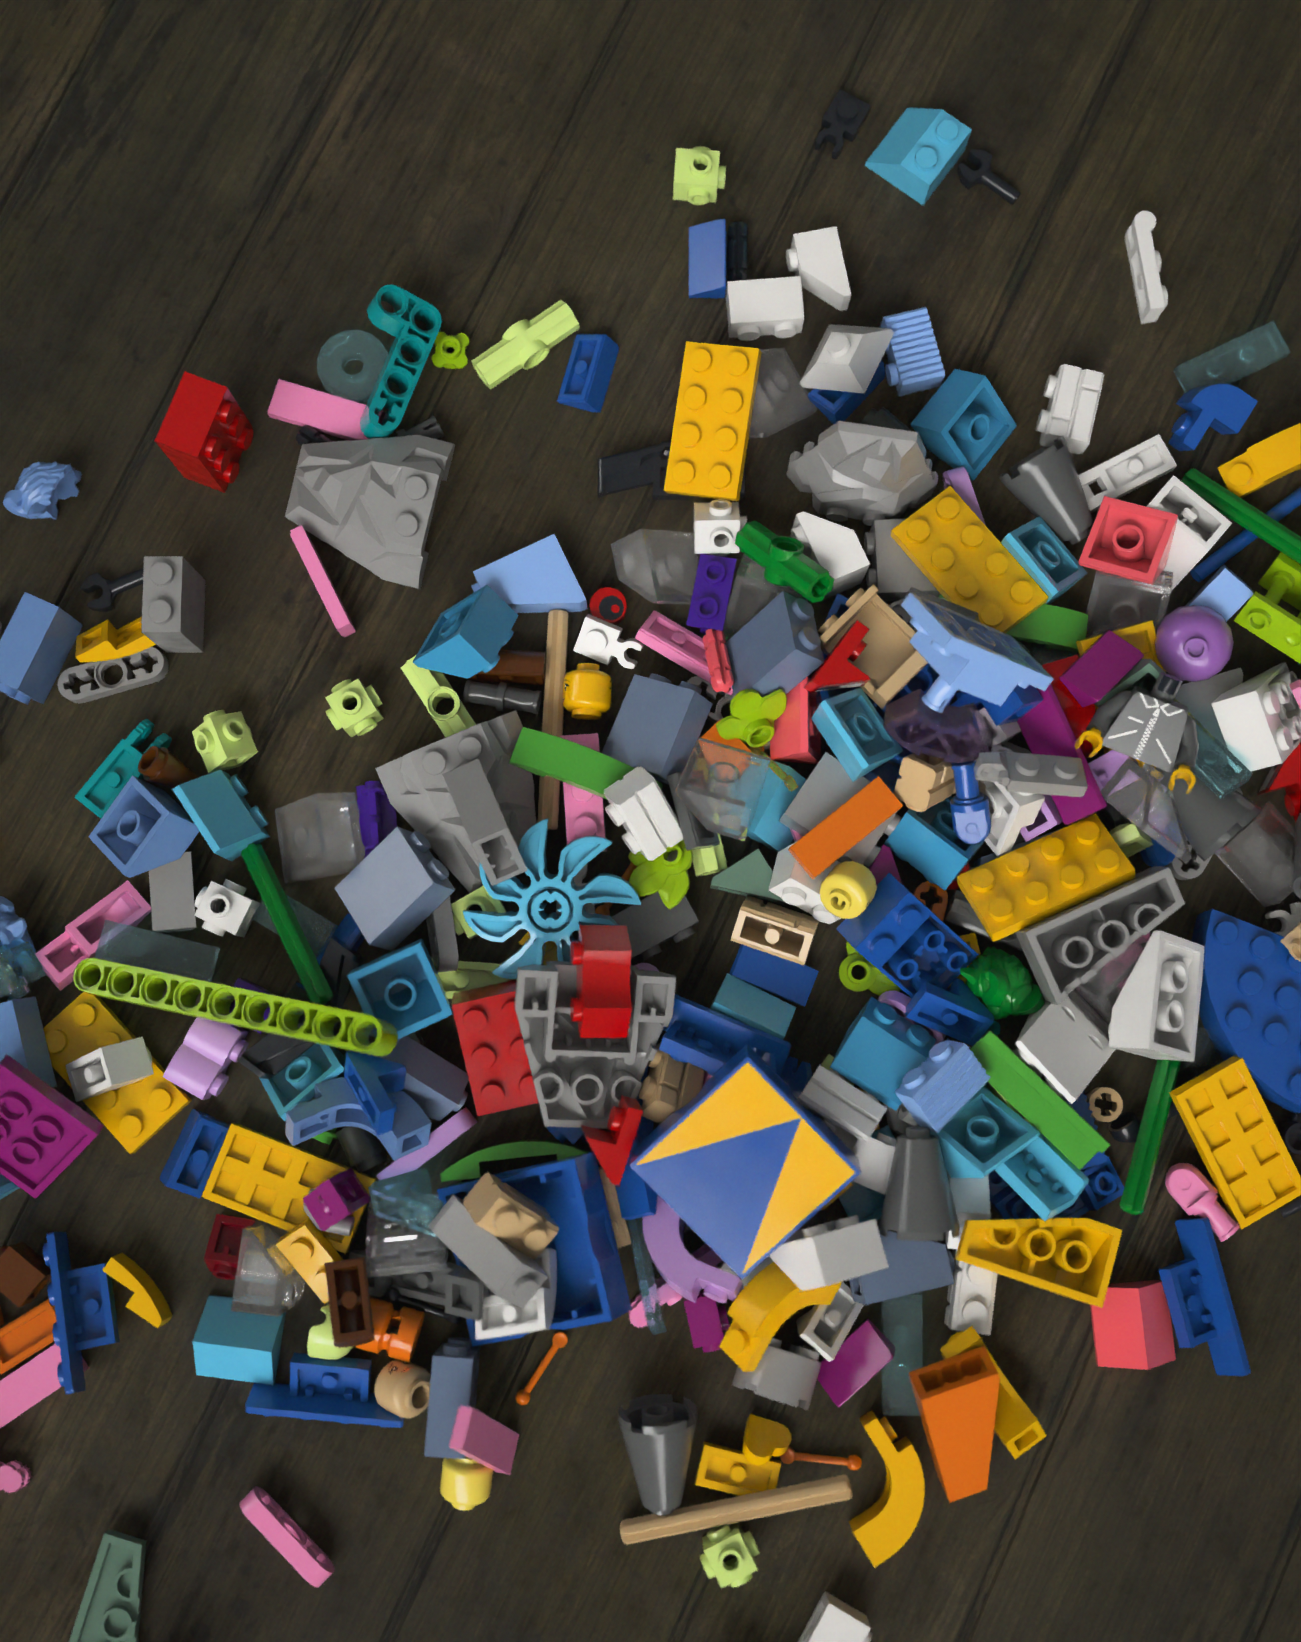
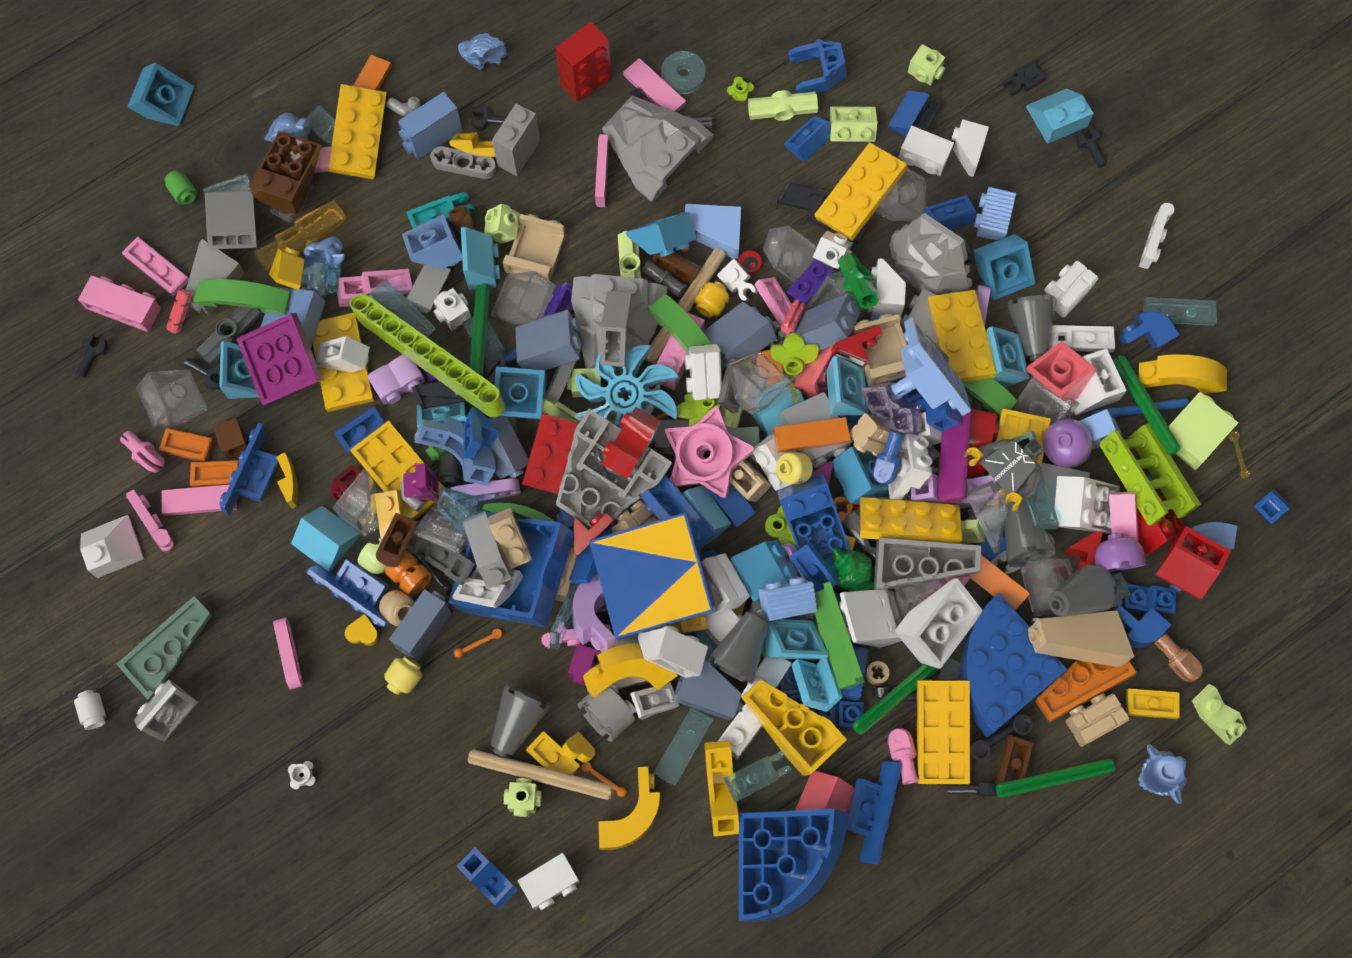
camera: 30 degrees right, 10 degrees down
yellowish green brick [325,679,384,737] -> none
teal beam [360,284,442,439] -> none
bright pink tile [449,1405,519,1475] -> none
white slope [800,324,894,393] -> none
magenta slope [817,1318,896,1407] -> none
orange slope [908,1346,1000,1503] -> none
light grey hinge [974,751,1088,797] -> none
magenta slope [1059,630,1144,707] -> none
none -> yellow tile [345,614,378,646]
none -> tan panel [503,214,566,284]
none -> bright pink plate [665,406,755,499]
none -> clear light blue hinge [723,751,791,802]
none -> blue brick [739,809,847,922]
none -> blue piece [788,39,847,94]
none -> yellowish green bracket [830,107,877,142]
none -> orange tile [968,554,1030,611]

